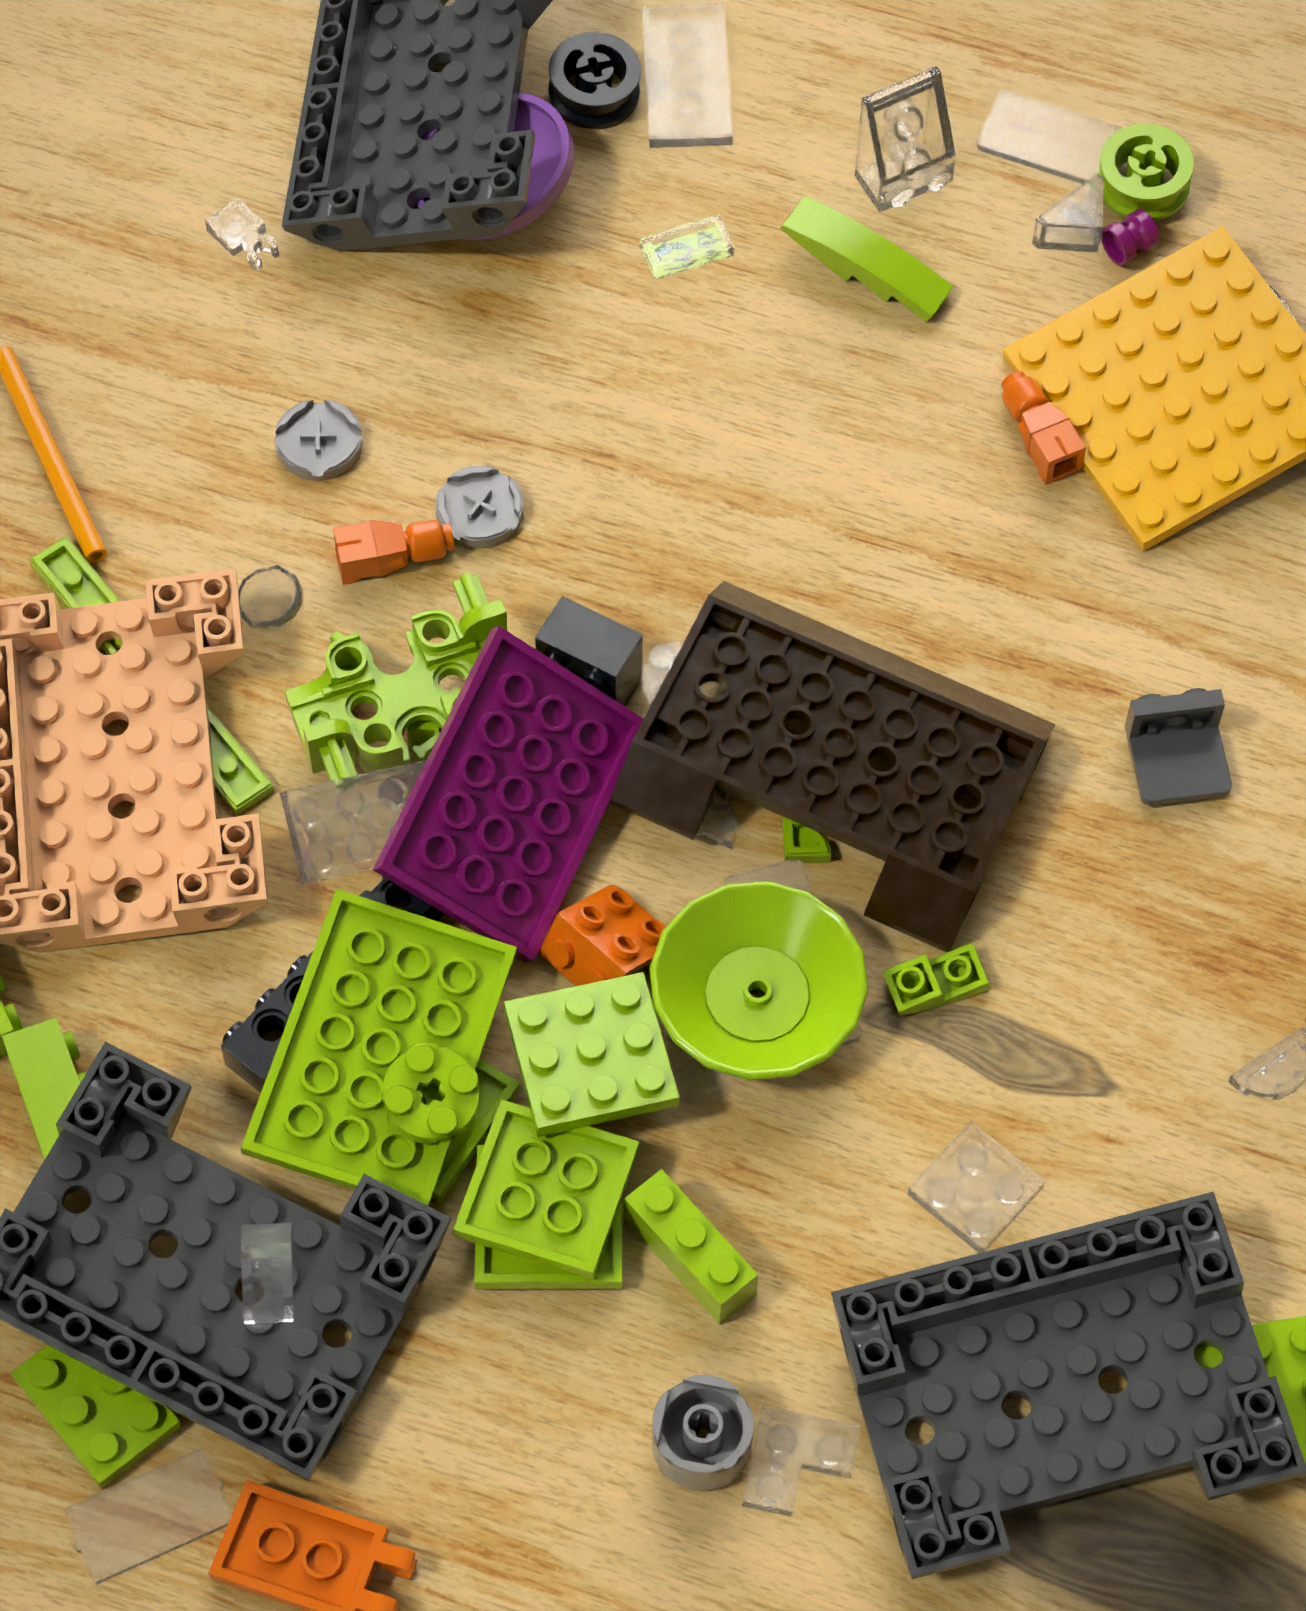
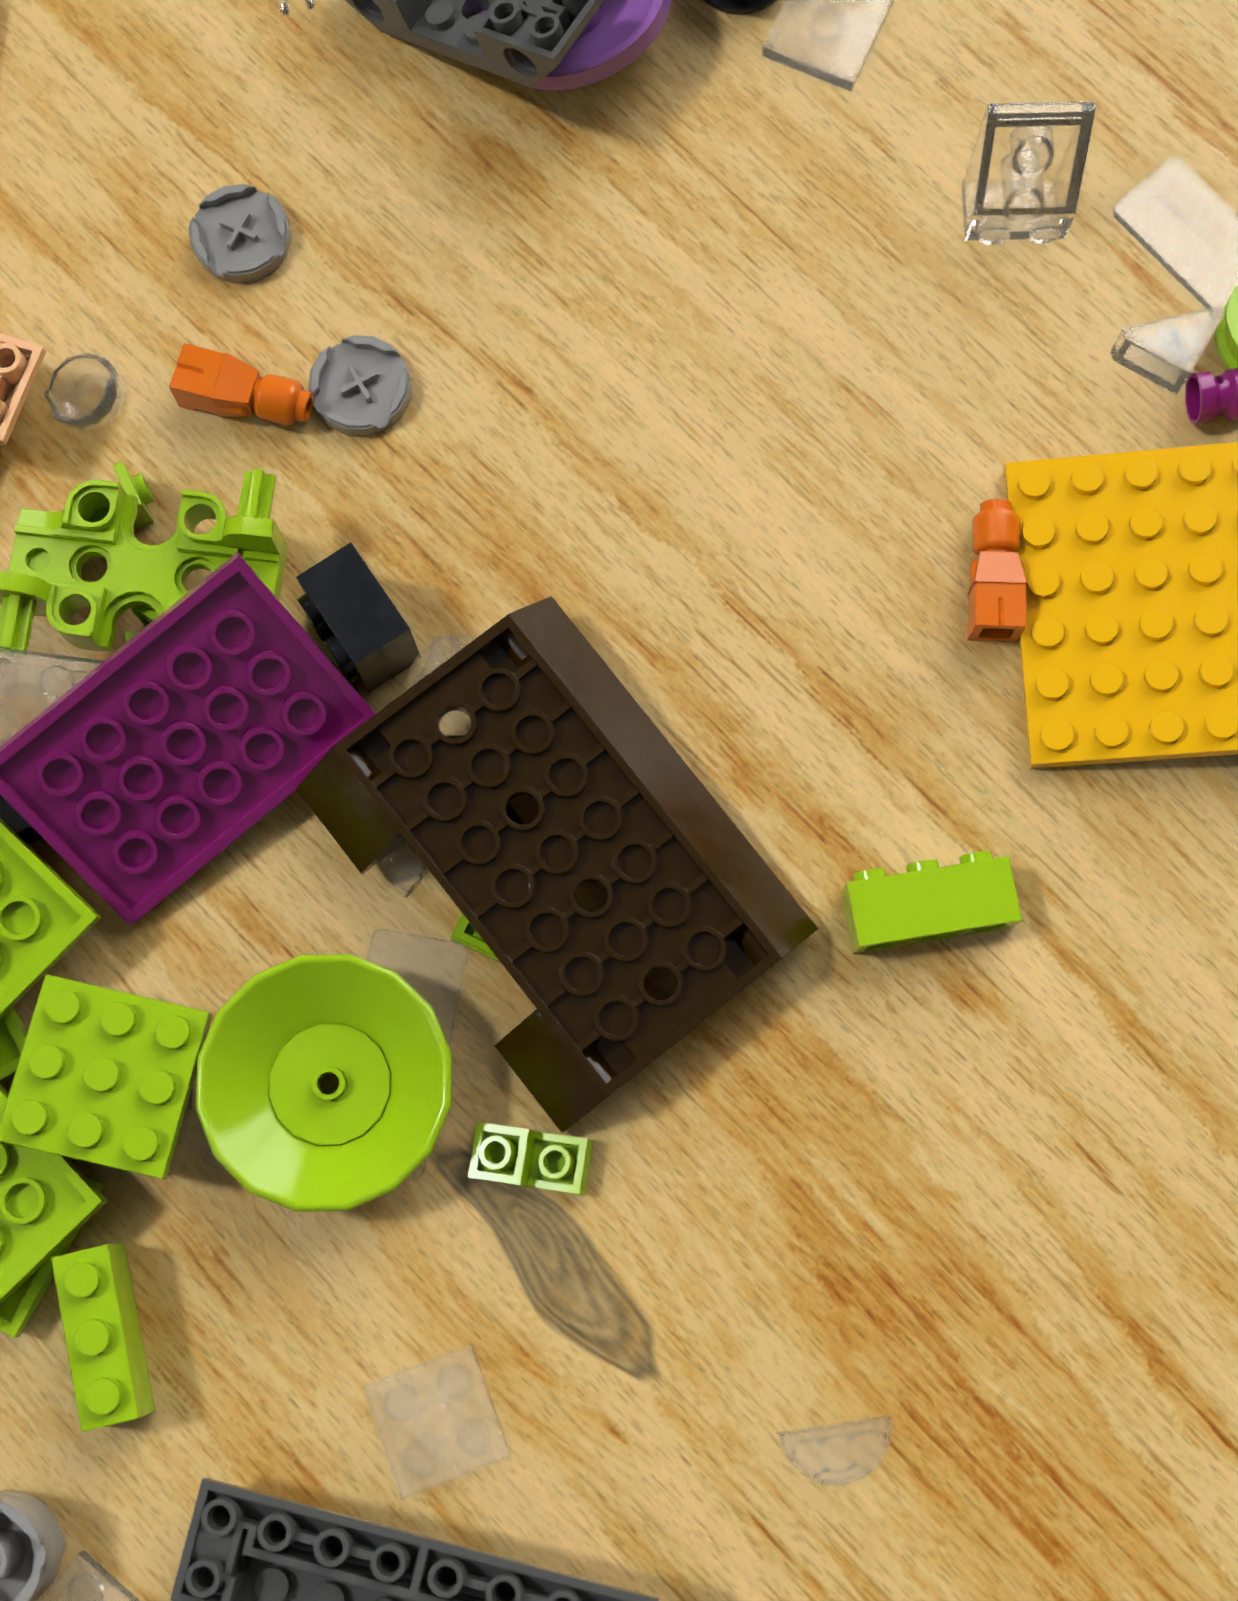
camera: 30 degrees right, 15 degrees up
orange bracket [538,885,666,986] -> none
clear tile [639,214,734,280] -> none
lime slope [780,196,954,323] -> none
dark grey bracket [1125,688,1232,805] -> none
none -> lime brick [841,851,1022,954]

